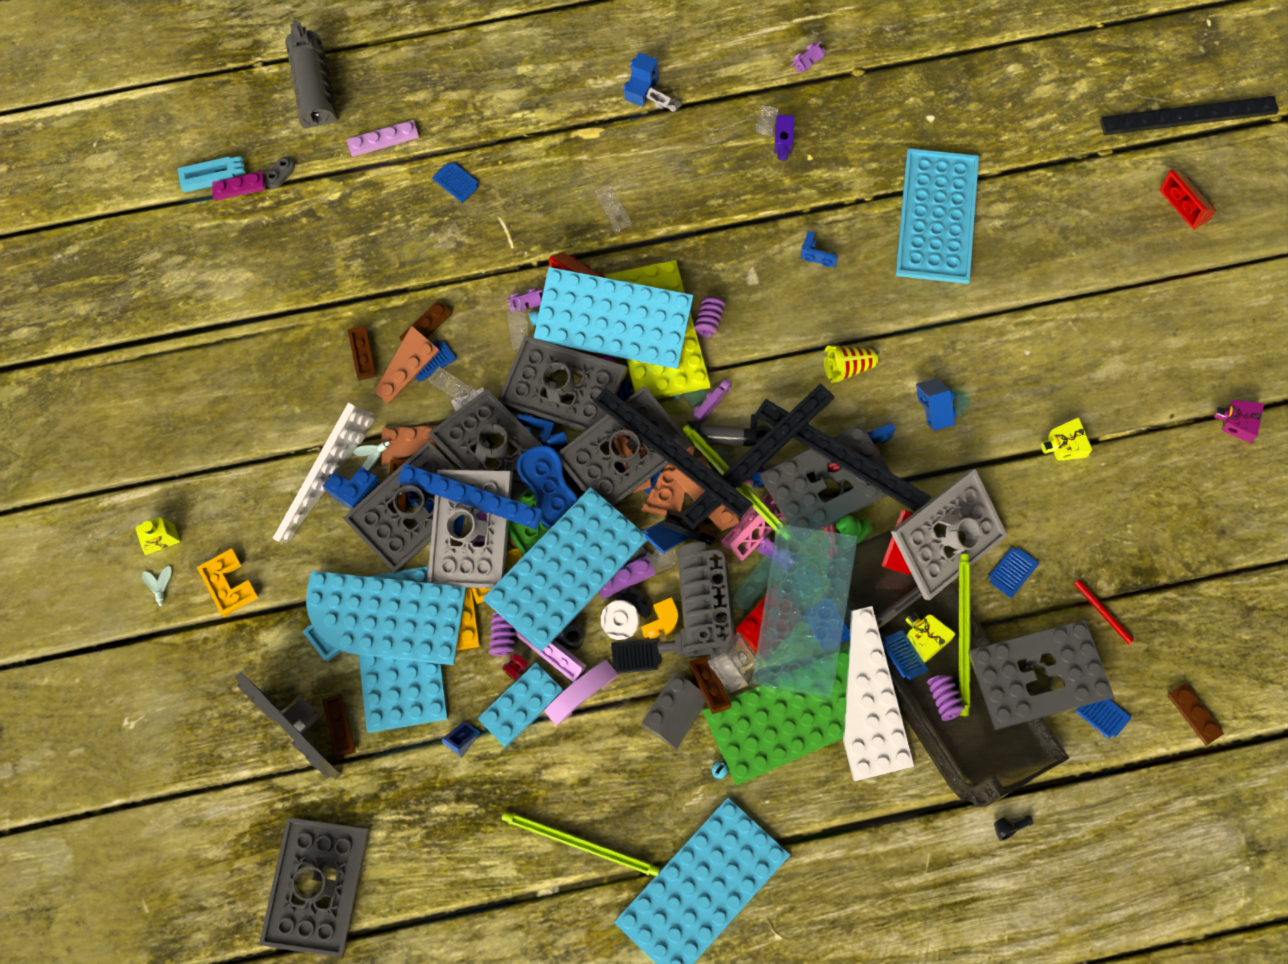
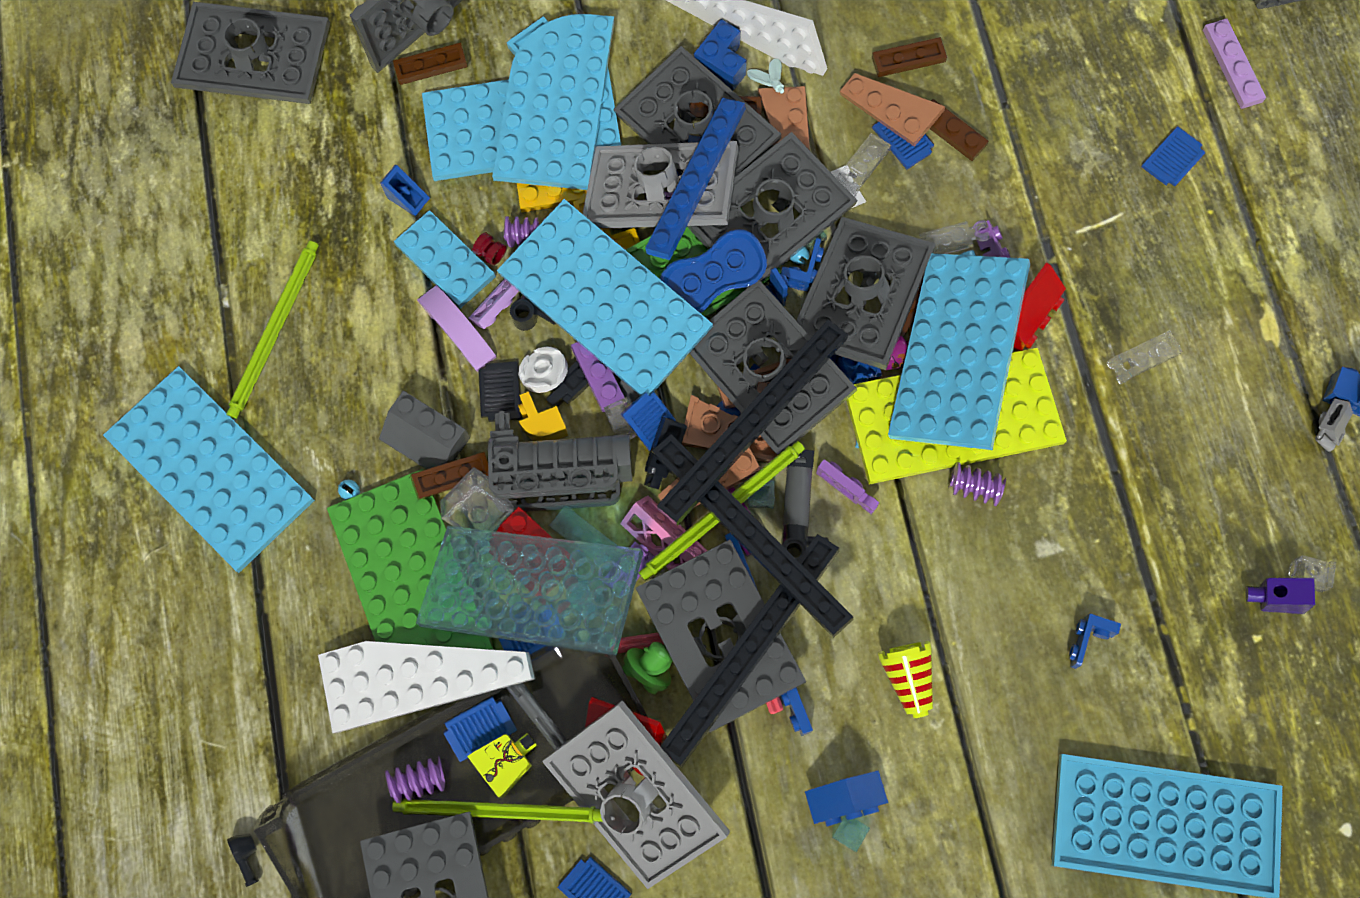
camera: 90 degrees right, 5 degrees up
clear light blue plate [681,389,707,409] -> none

